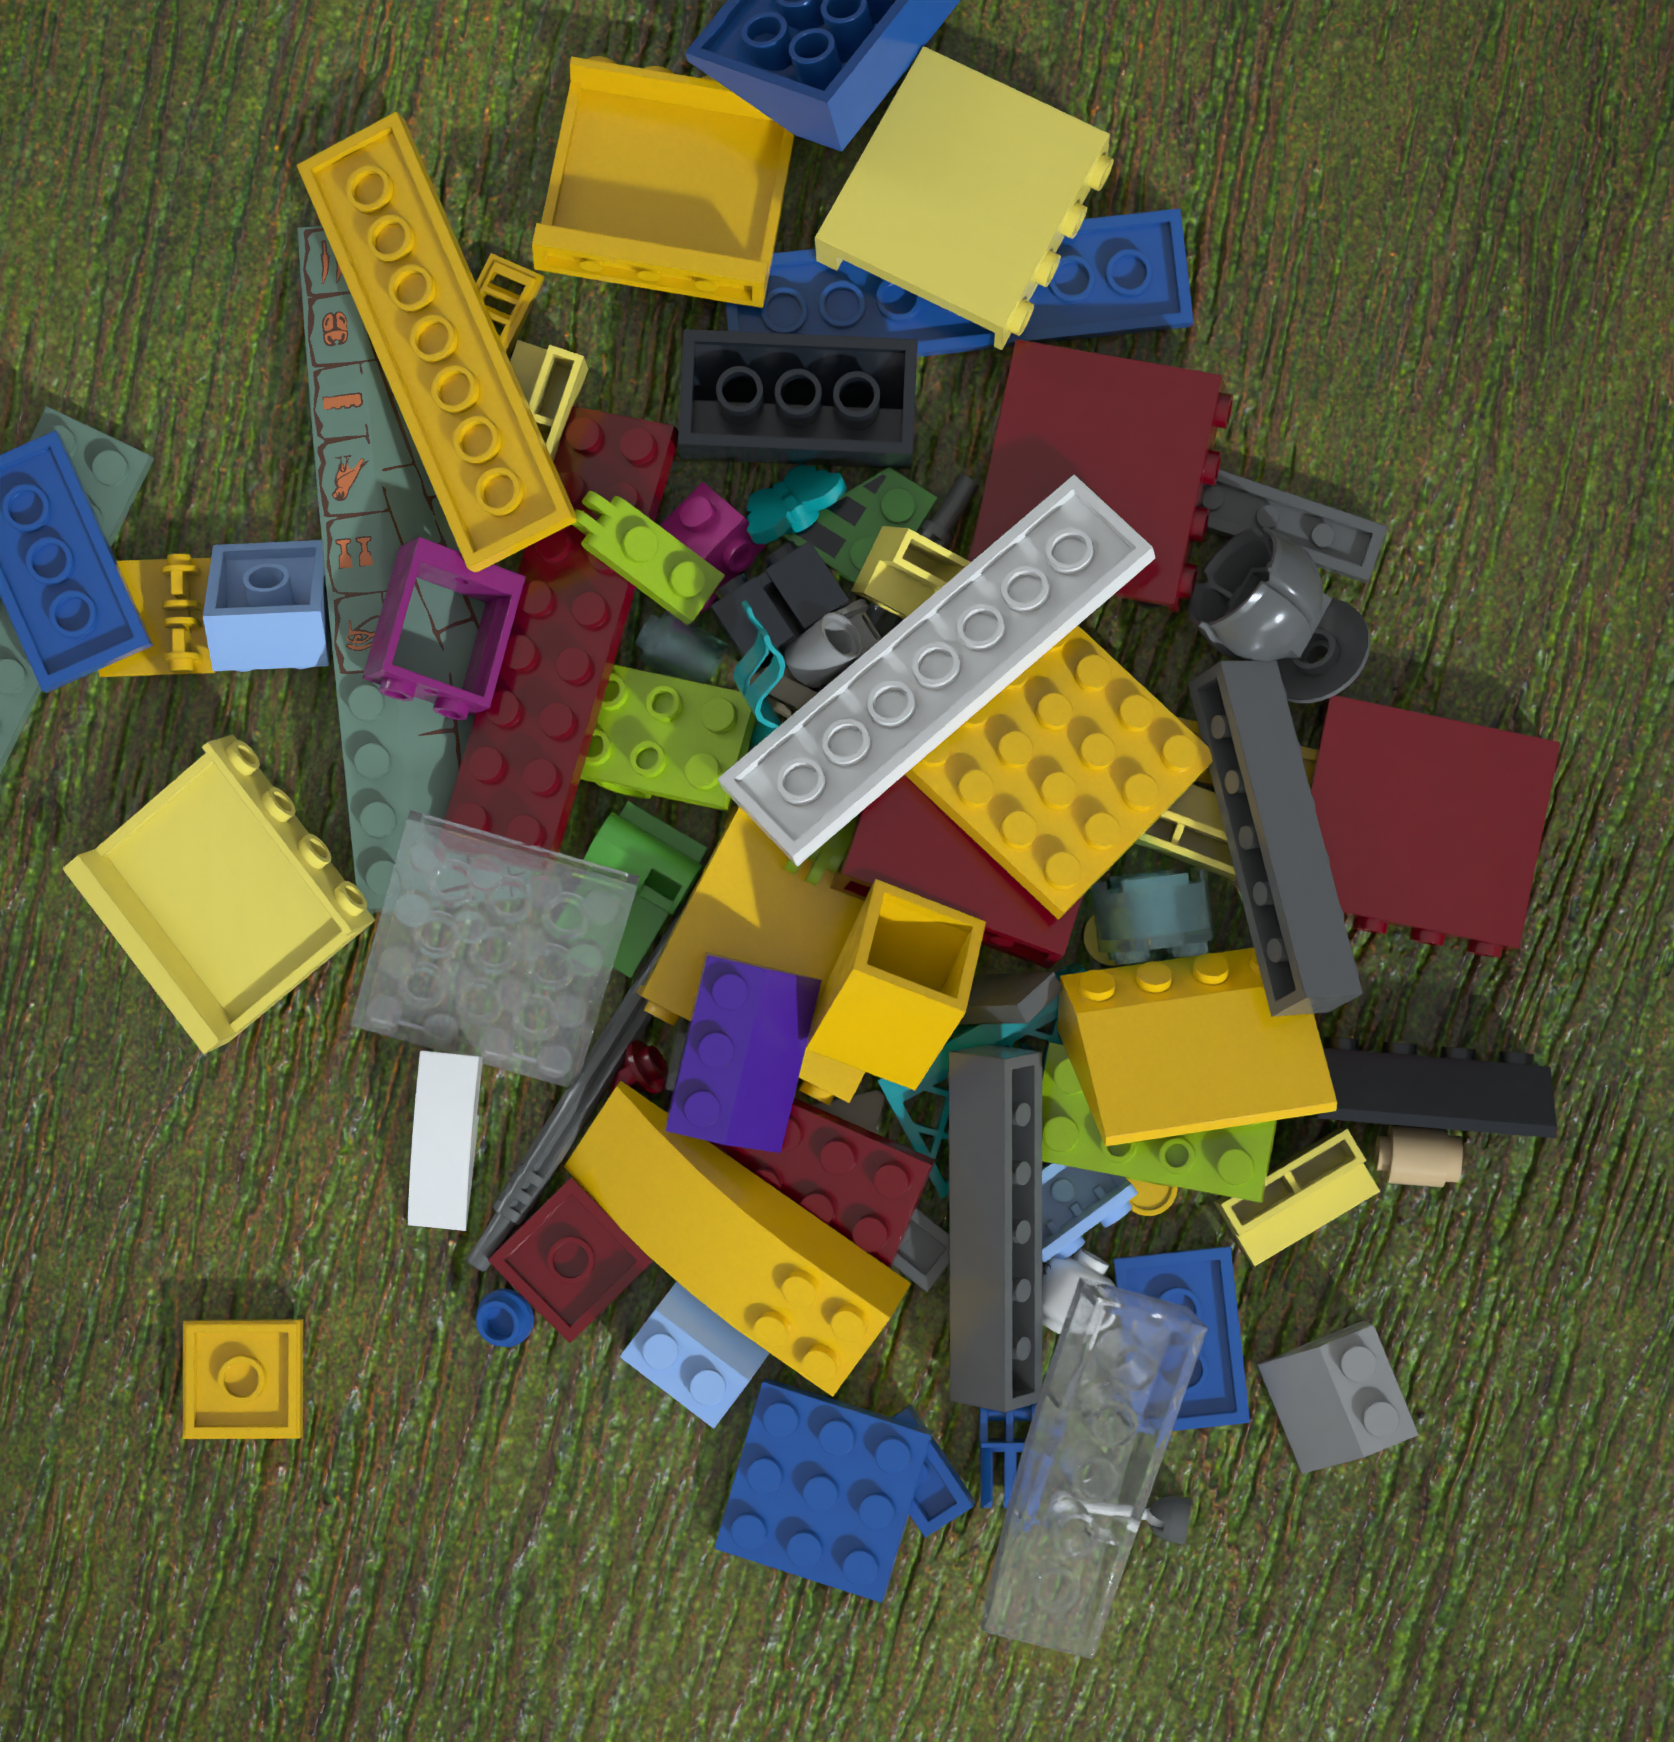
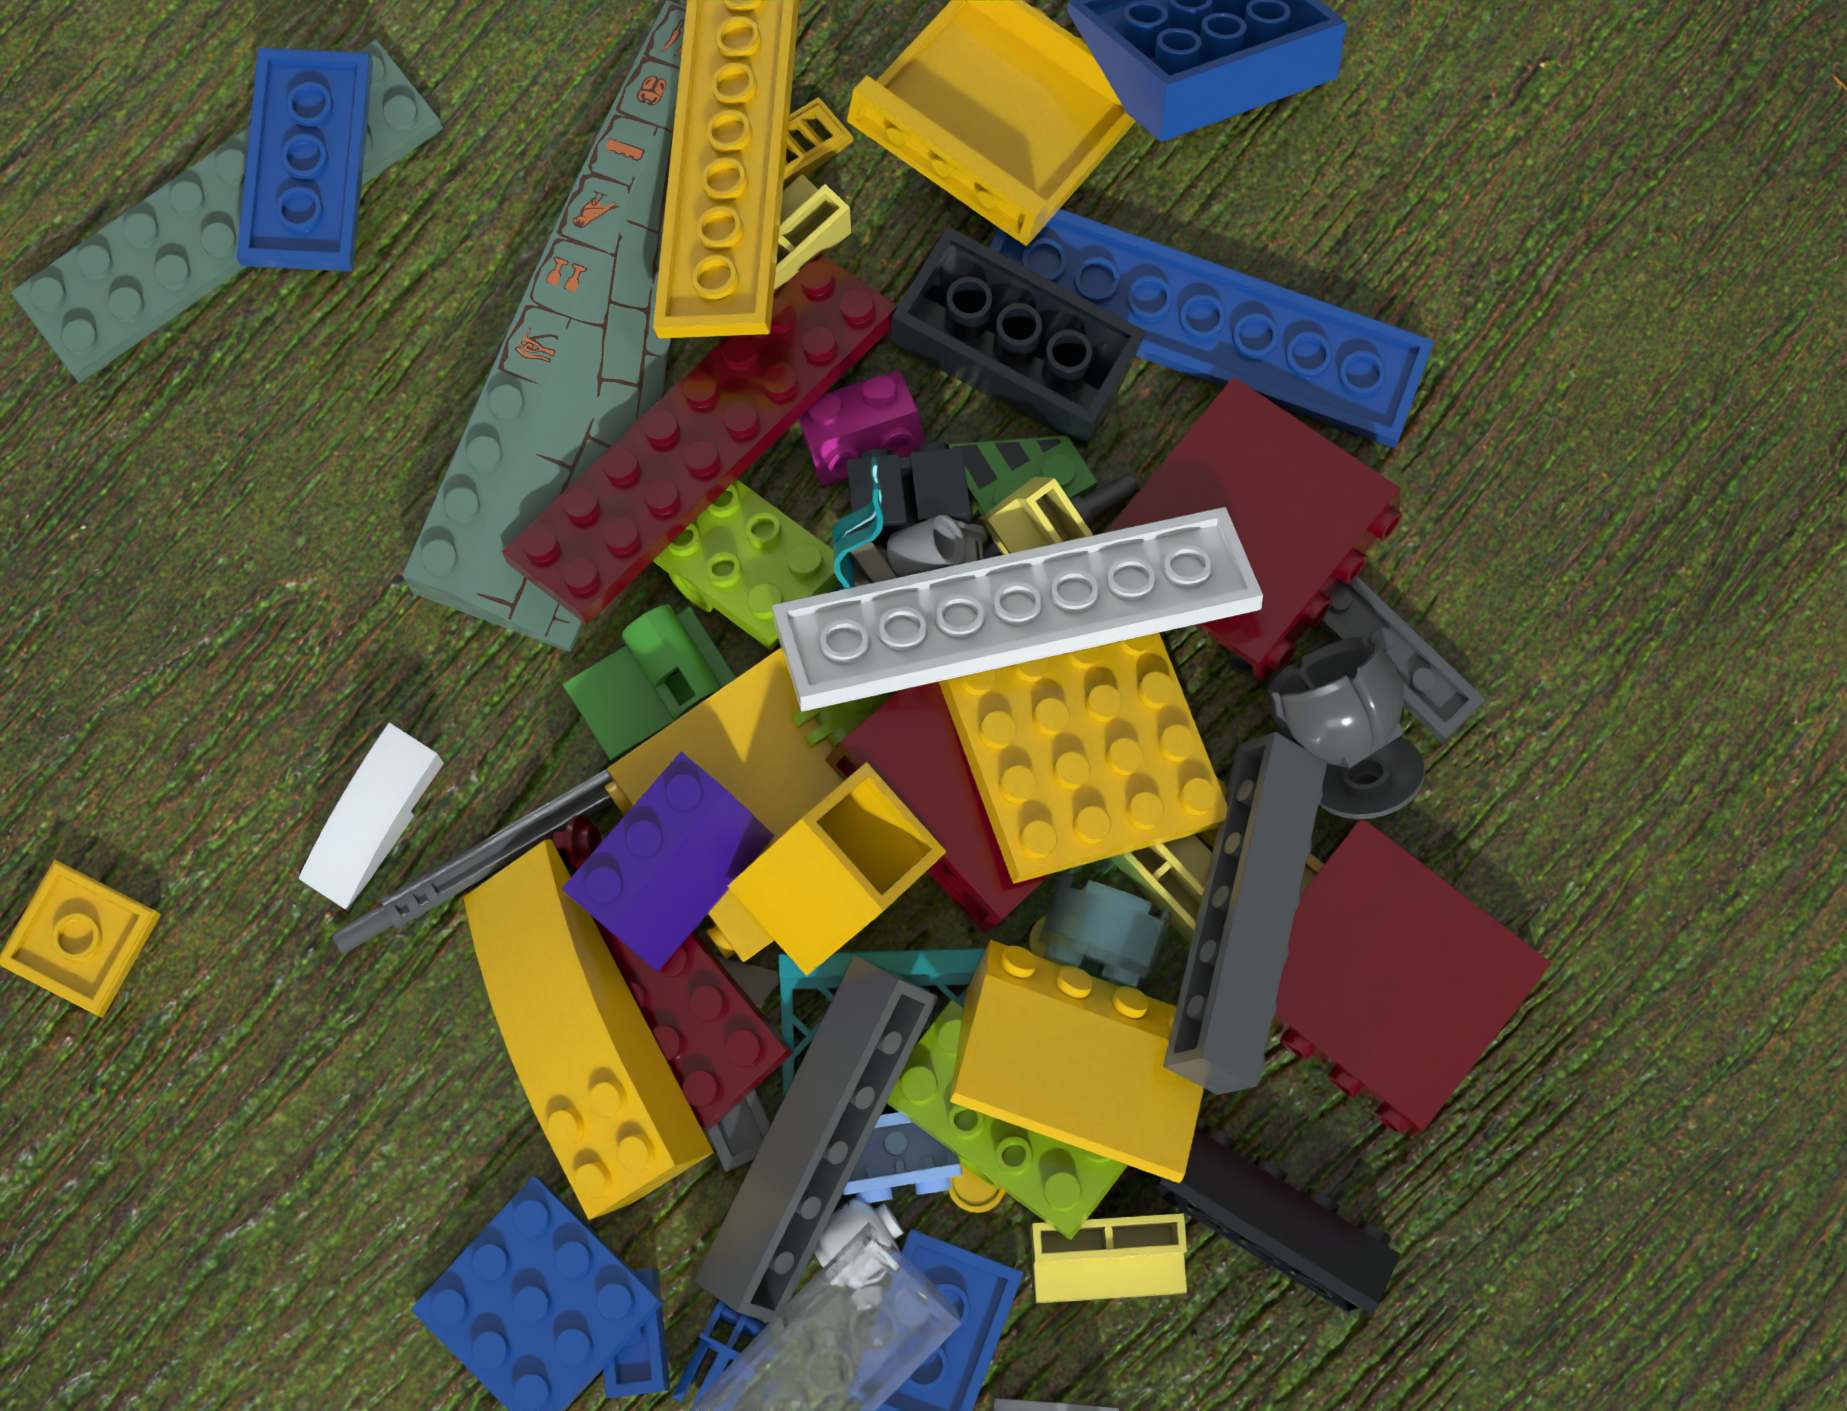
camera: 25 degrees right, 10 degrees down
light yellow panel [62,734,375,1054] -> none
yellow hinge [99,554,215,677] -> none
light blue slope [203,540,332,672] -> none
clear plate [350,810,640,1089] -> none
magenta window [362,537,526,720] -> none
blue plate [476,1288,534,1347] -> none
dark red plate [488,1177,654,1343] -> none
lime hinge [572,491,725,625] -> none
light blue slope [620,1281,769,1428] -> none
clear light blue brick [635,611,729,685] -> none
teal animal [747,465,847,544] -> none
light yellow panel [815,46,1114,350] -> none
dark grey tile [958,972,1062,1025] -> none
tan brick [1374,1125,1463,1187] -> none

